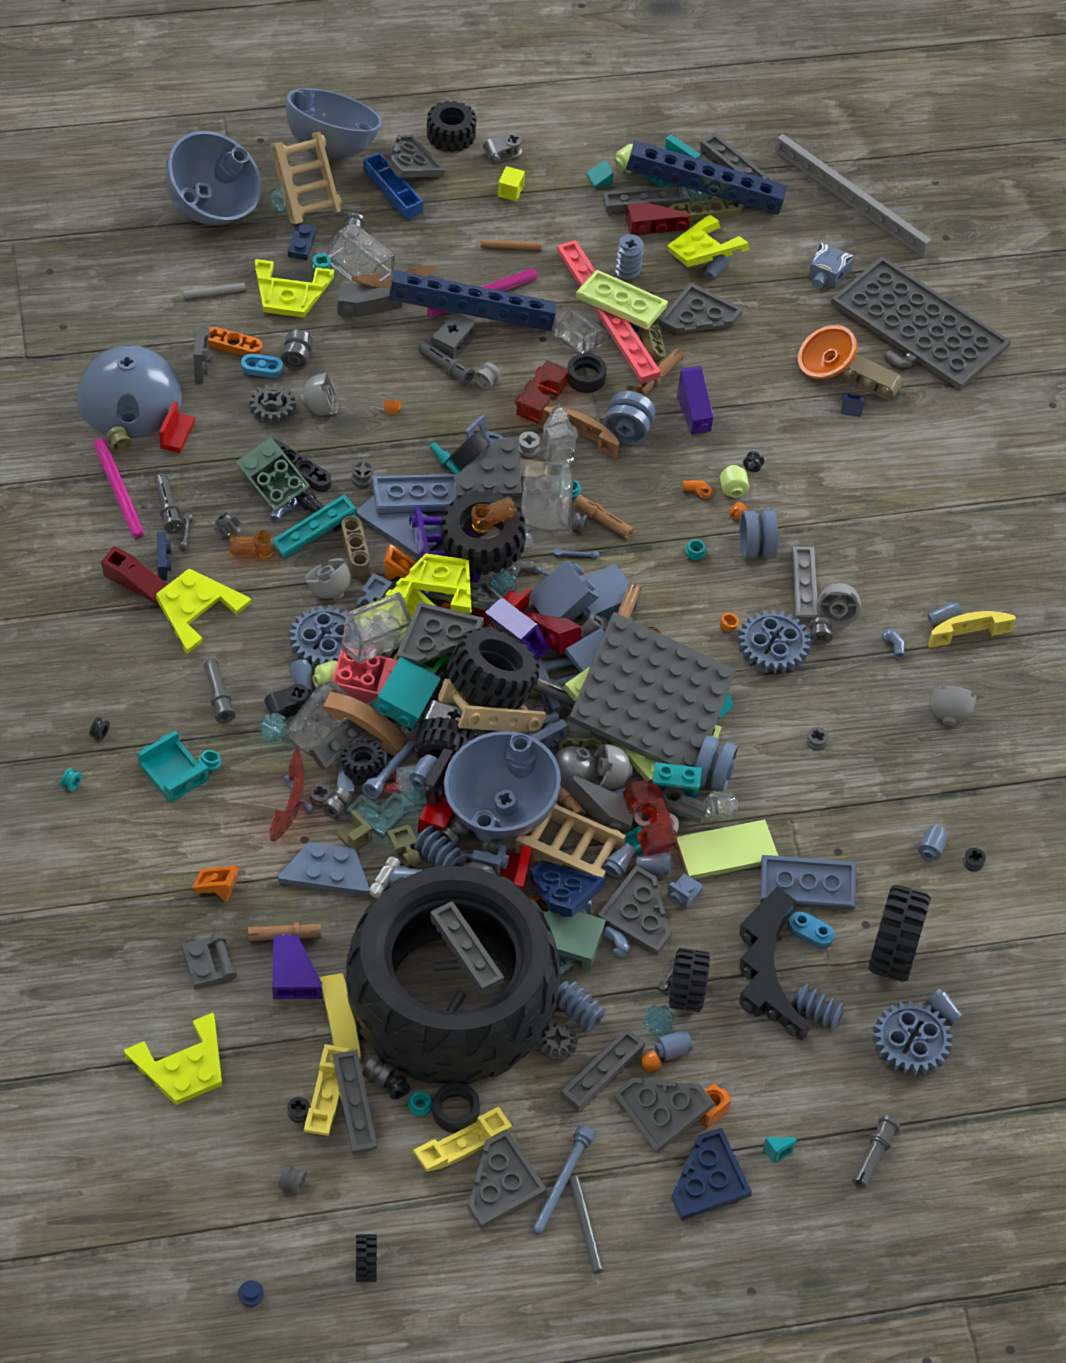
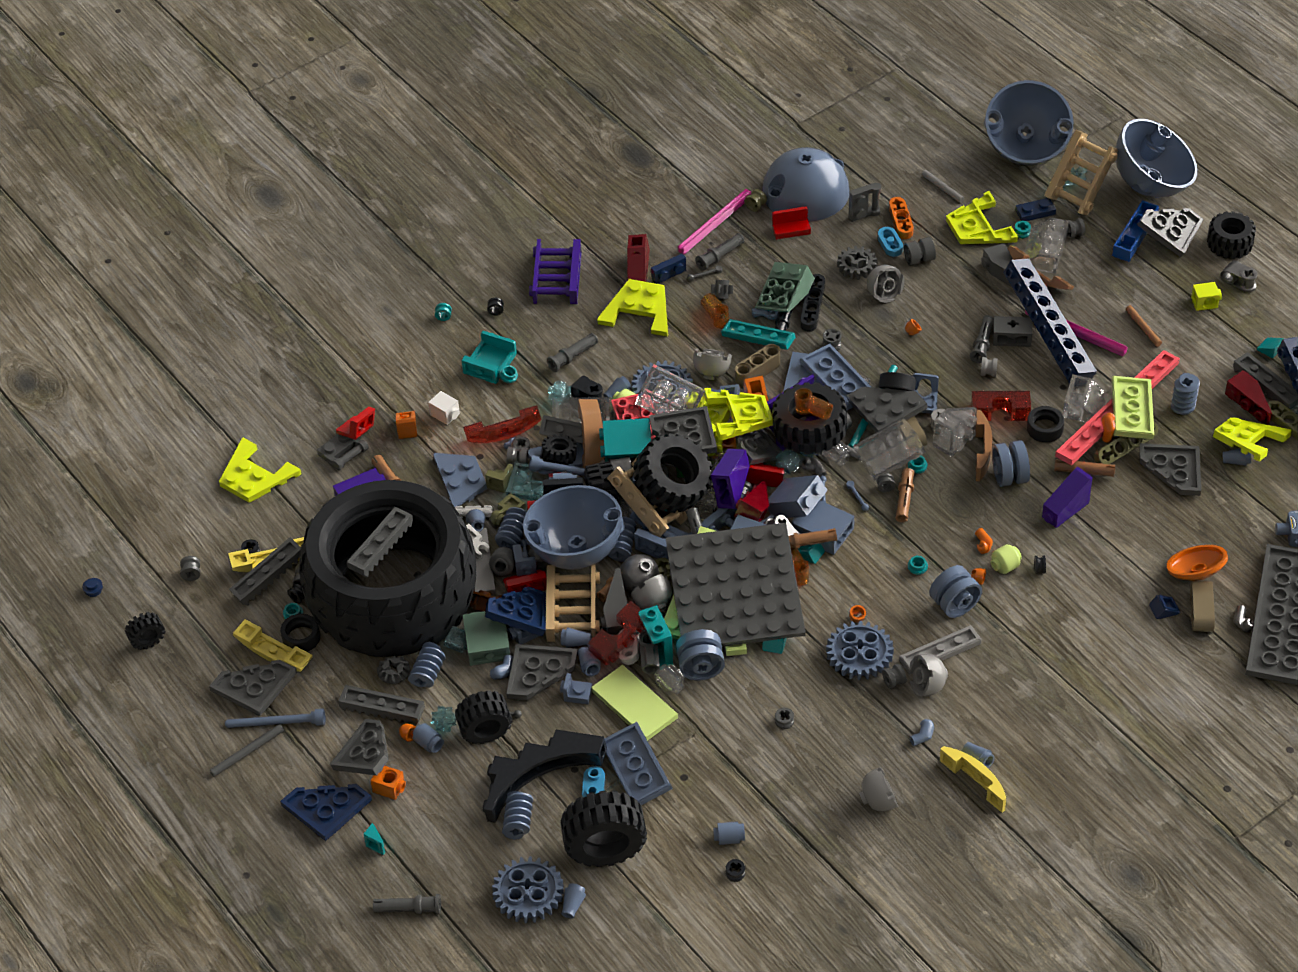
camera: 70 degrees right, 5 degrees down
none -> red panel [336,407,375,440]
none -> white brick [428,391,460,425]
none -> dark purple fence [529,239,582,304]
none -> orange arm [1101,413,1115,443]

